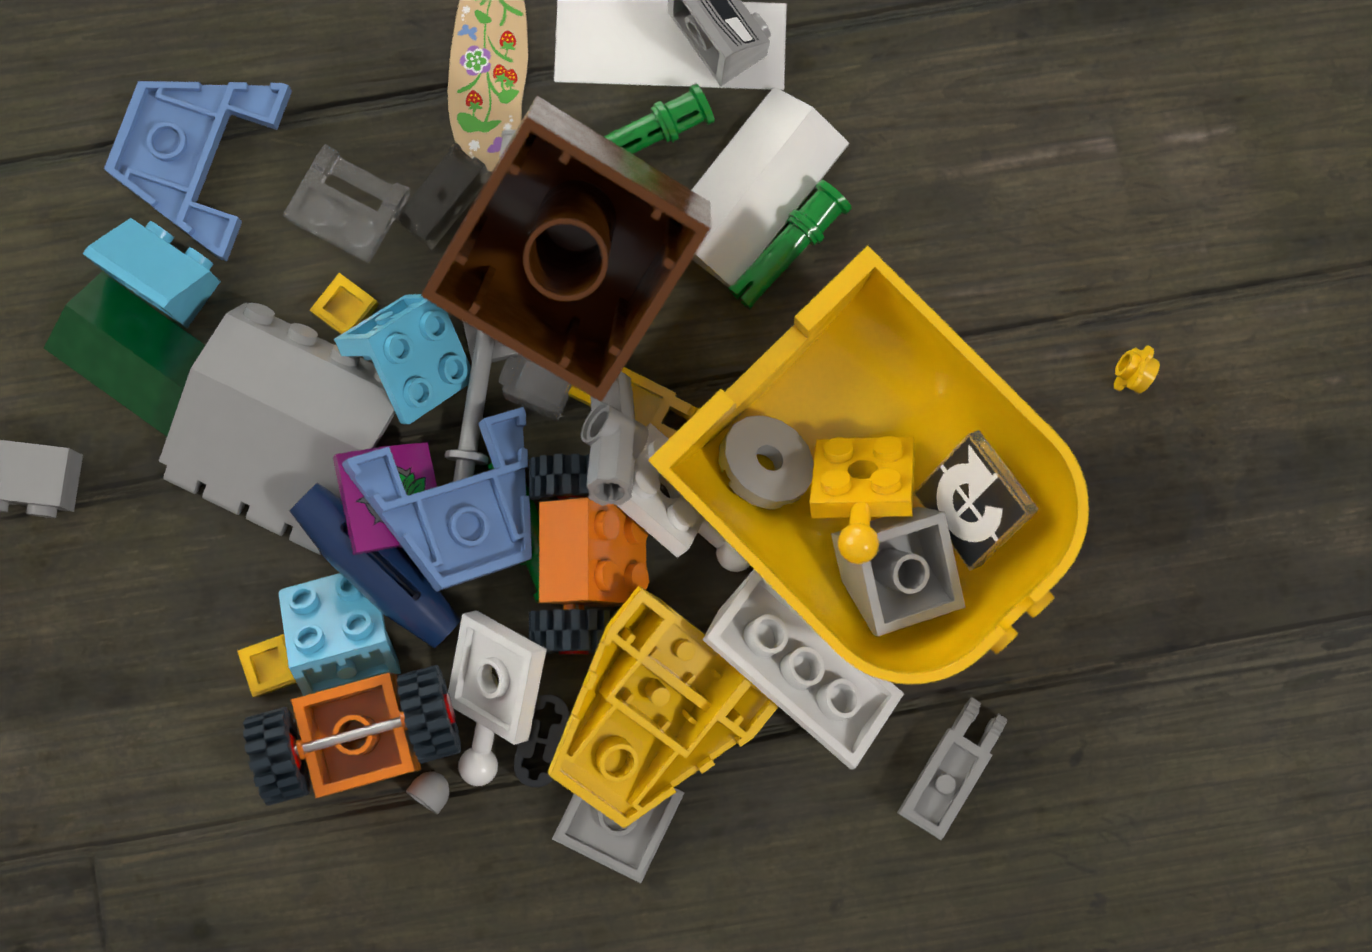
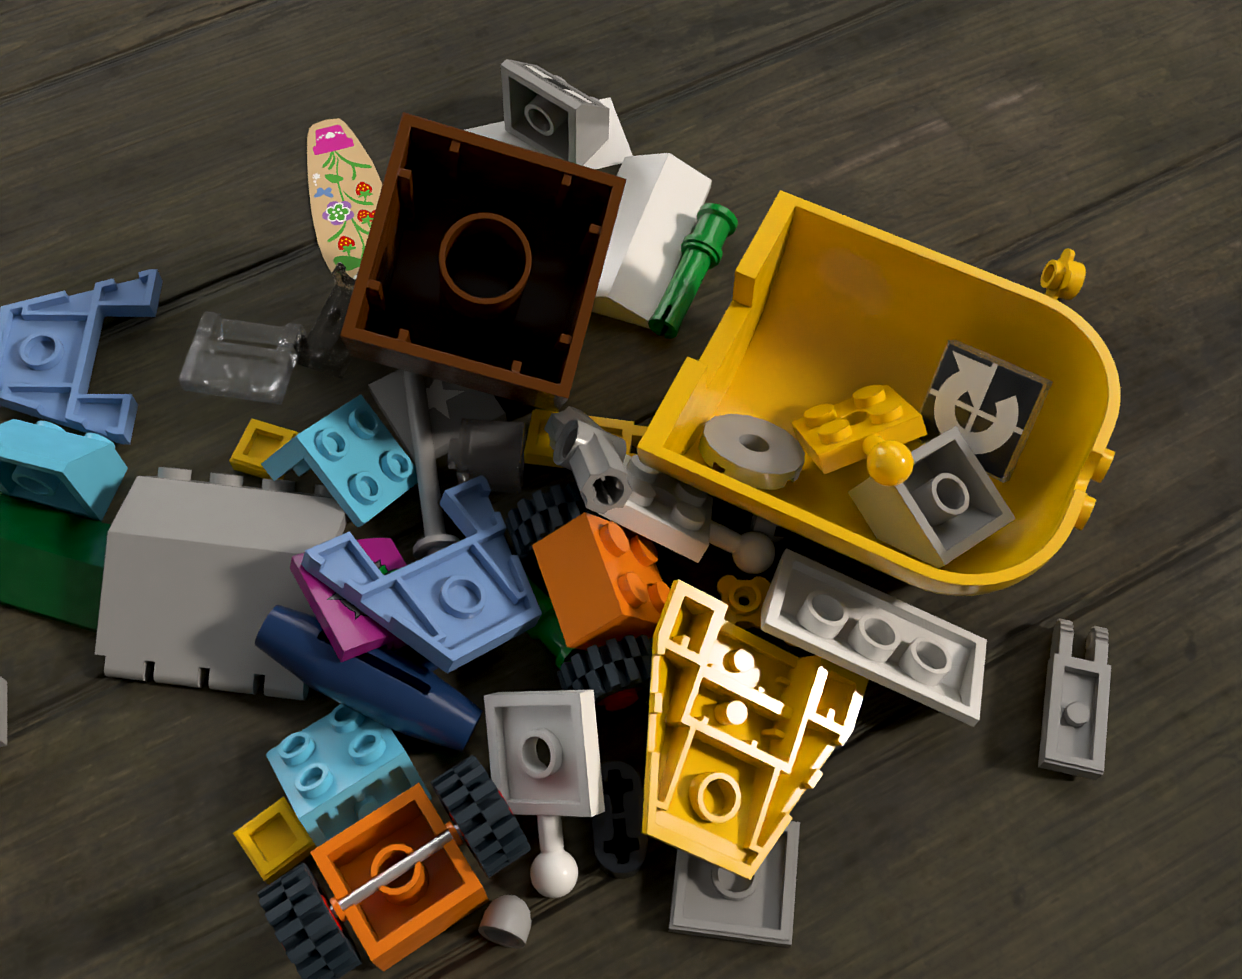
camera: 15 degrees left, 20 degrees down
none -> yellow plate [717,575,770,629]

